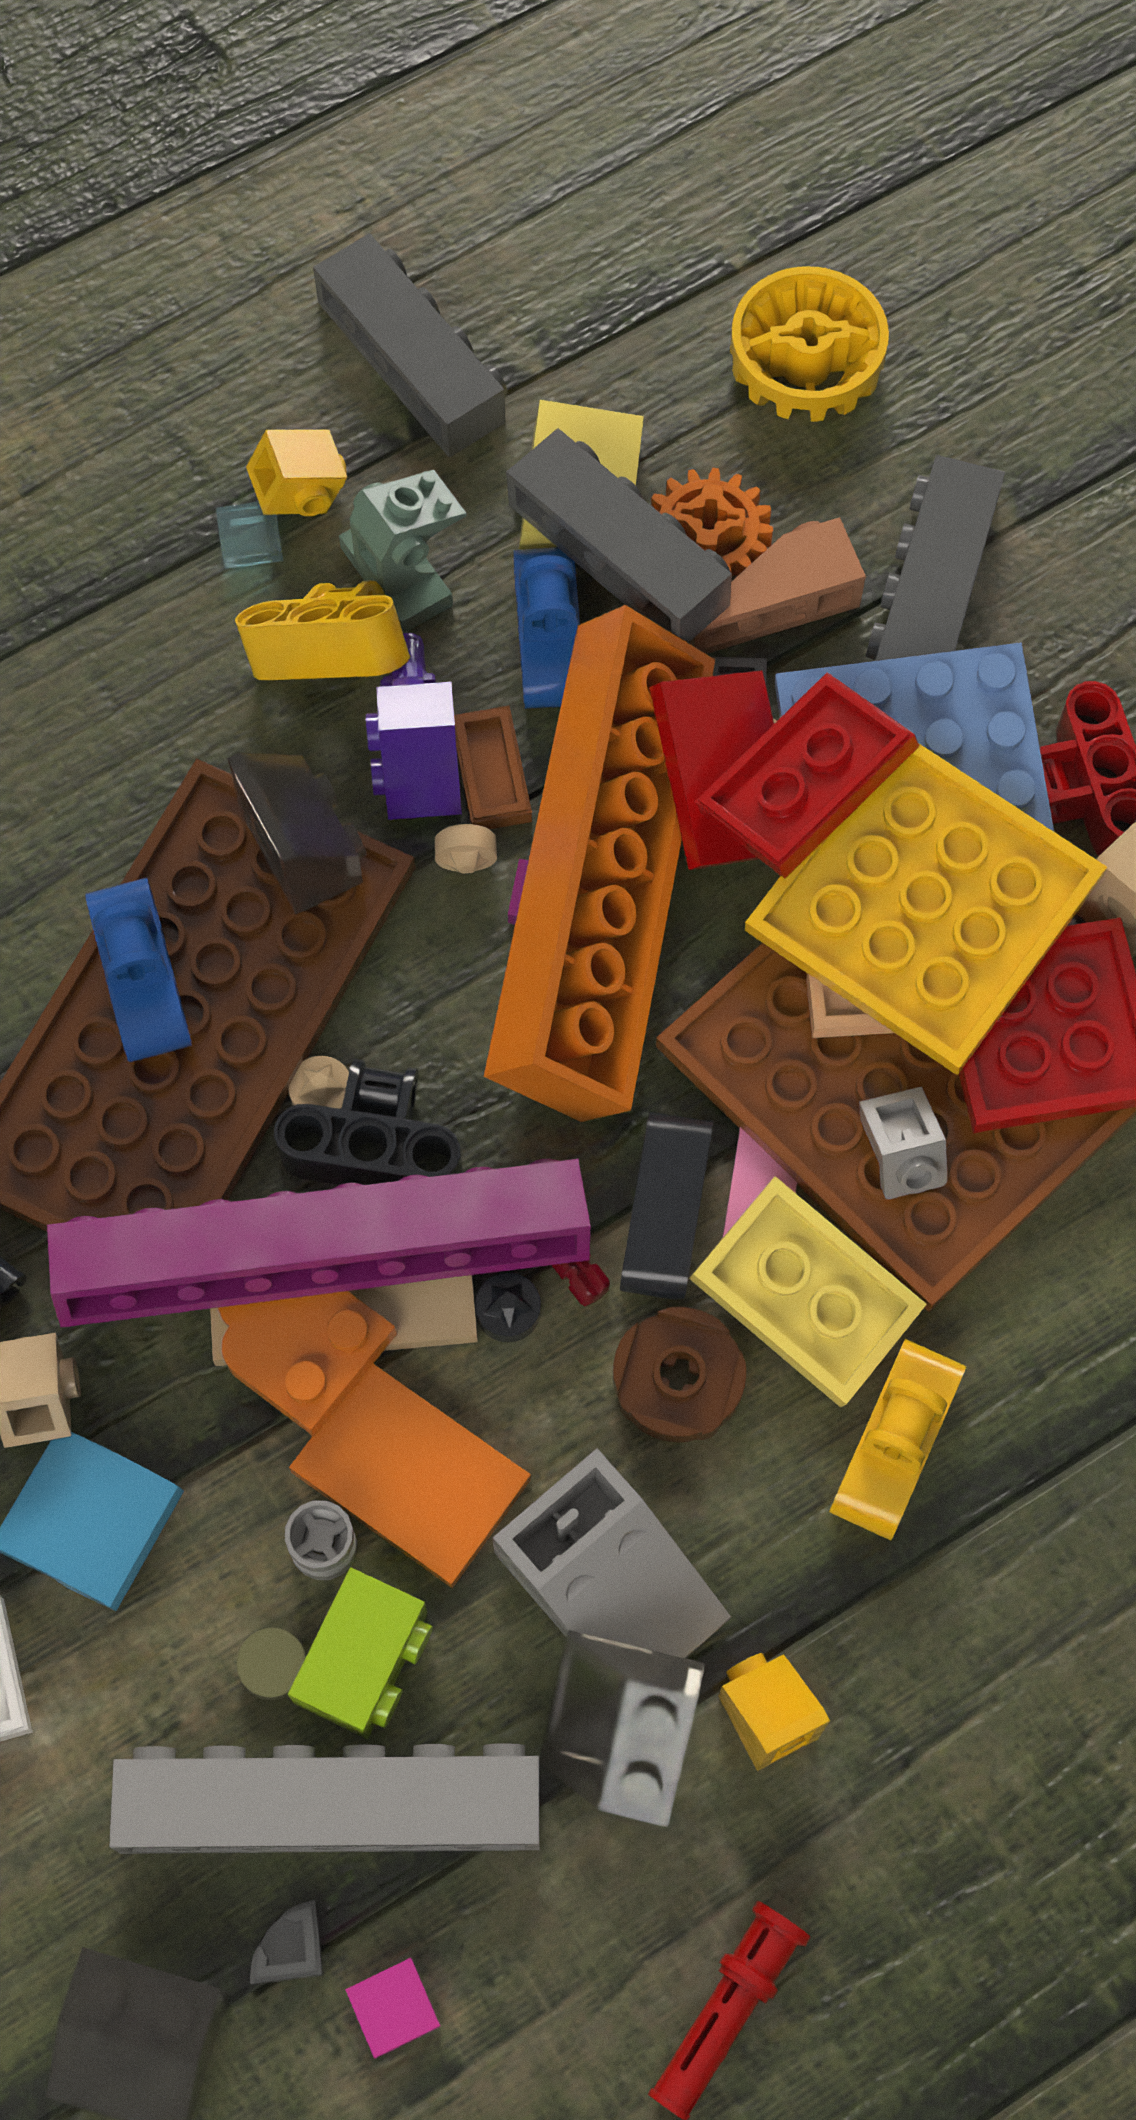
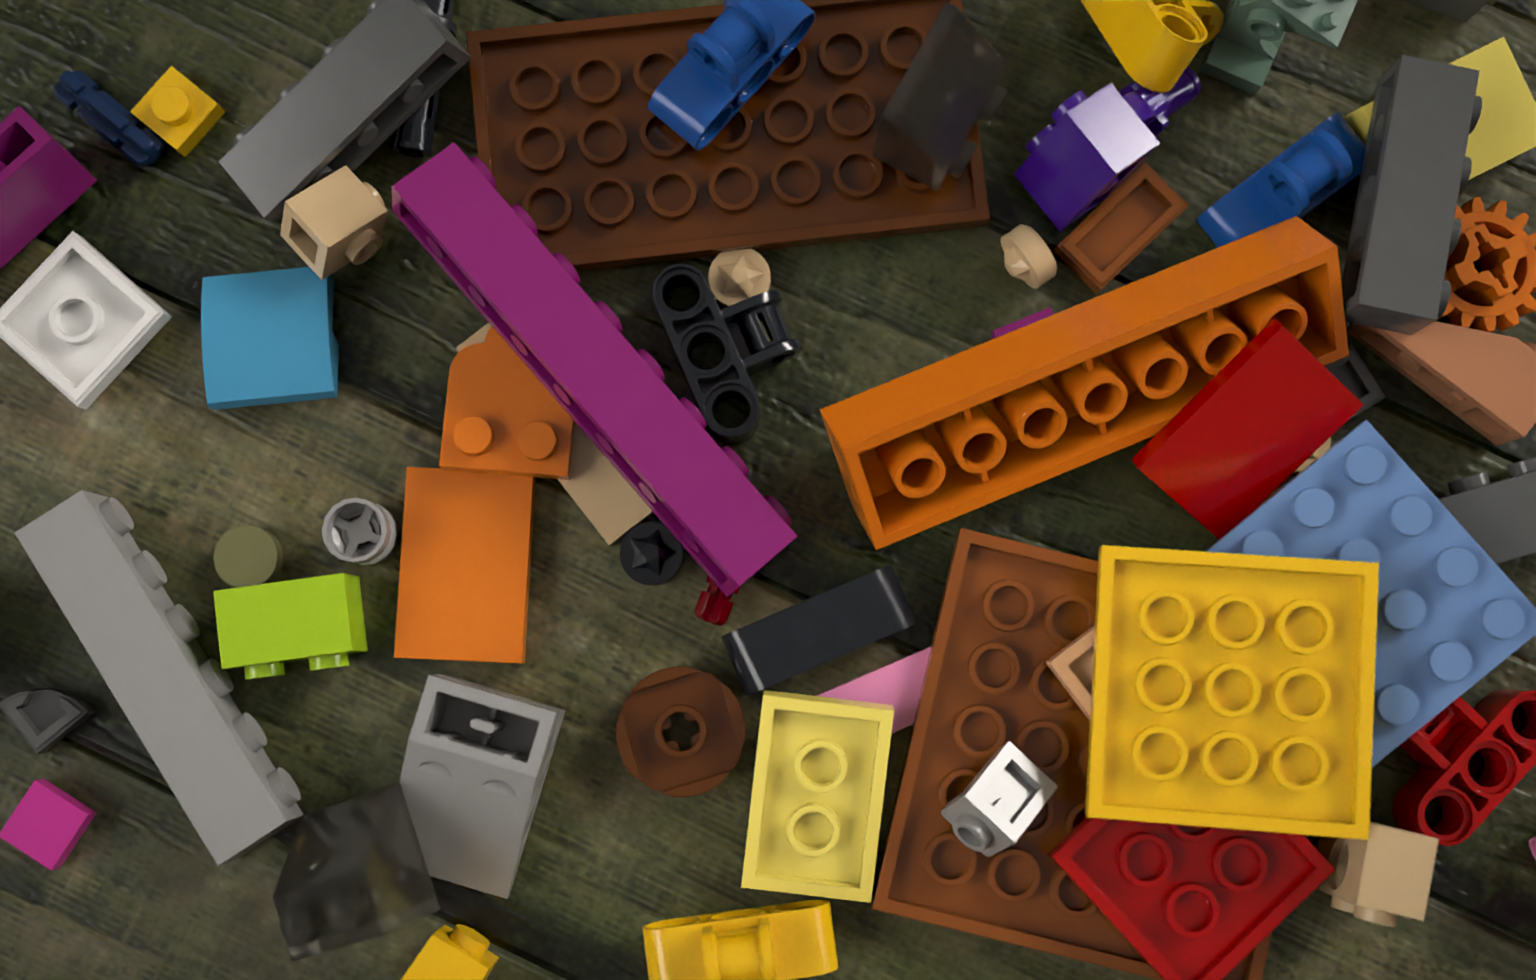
camera: 55 degrees right, 15 degrees up
red tile [694,672,920,879] -> none

